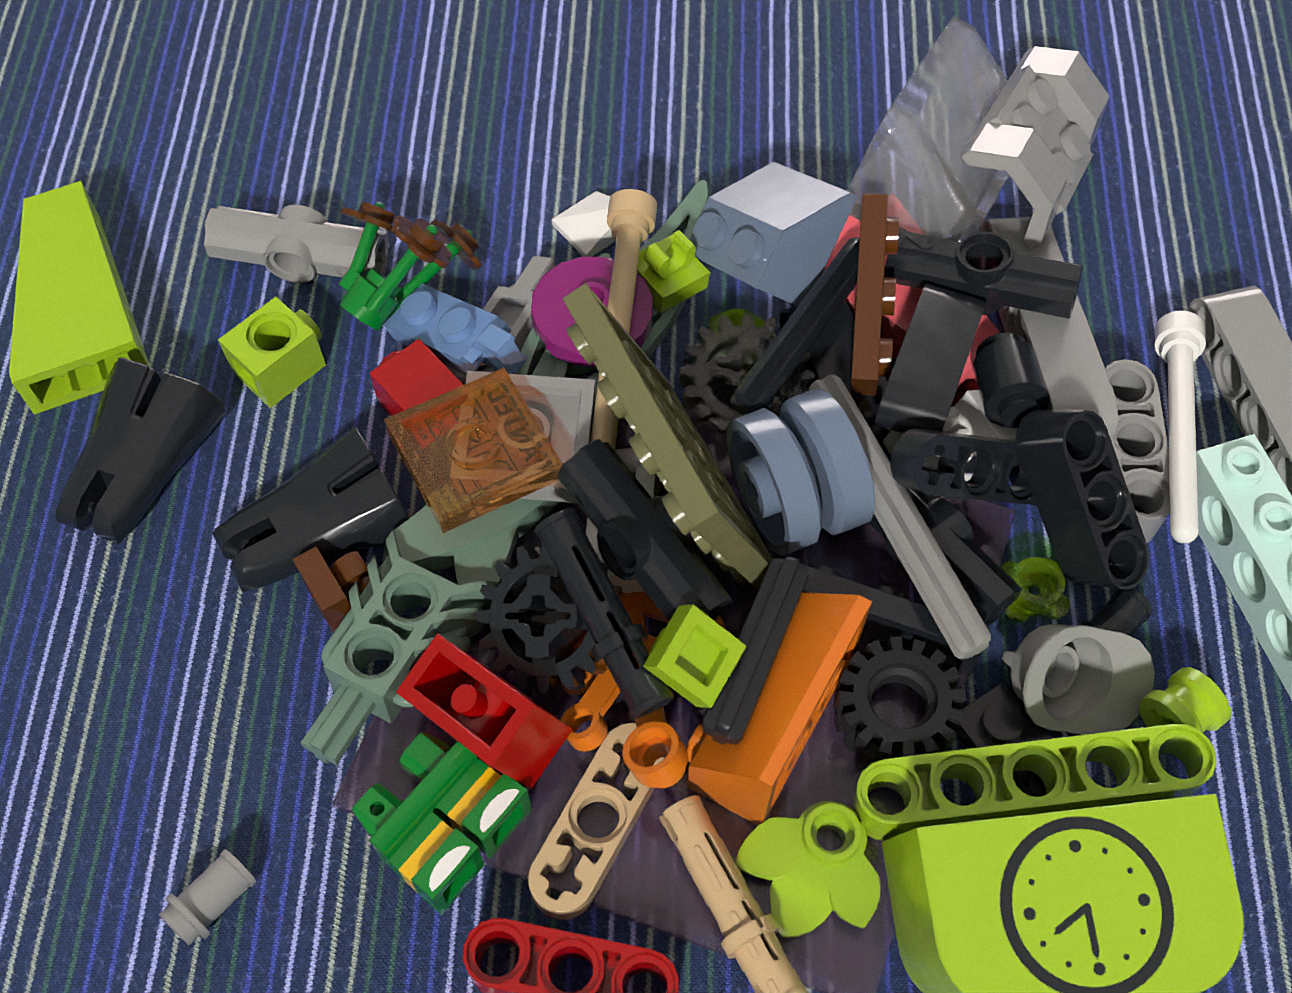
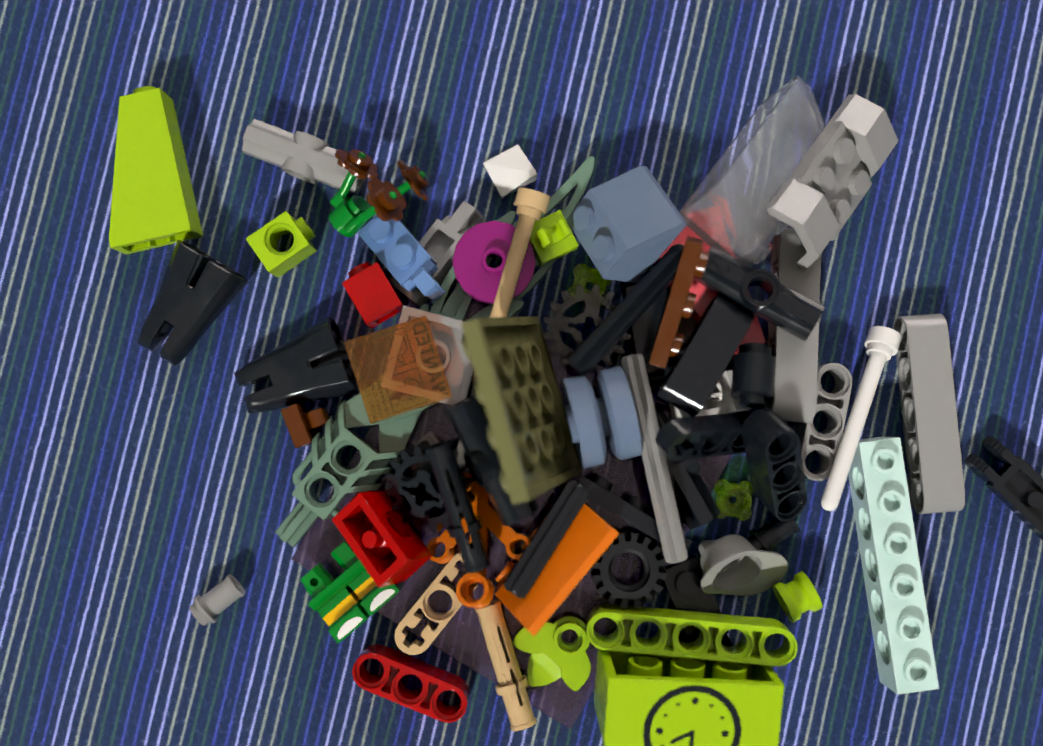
camera: 10 degrees right, 25 degrees up
lime tile [643,604,746,708] -> none

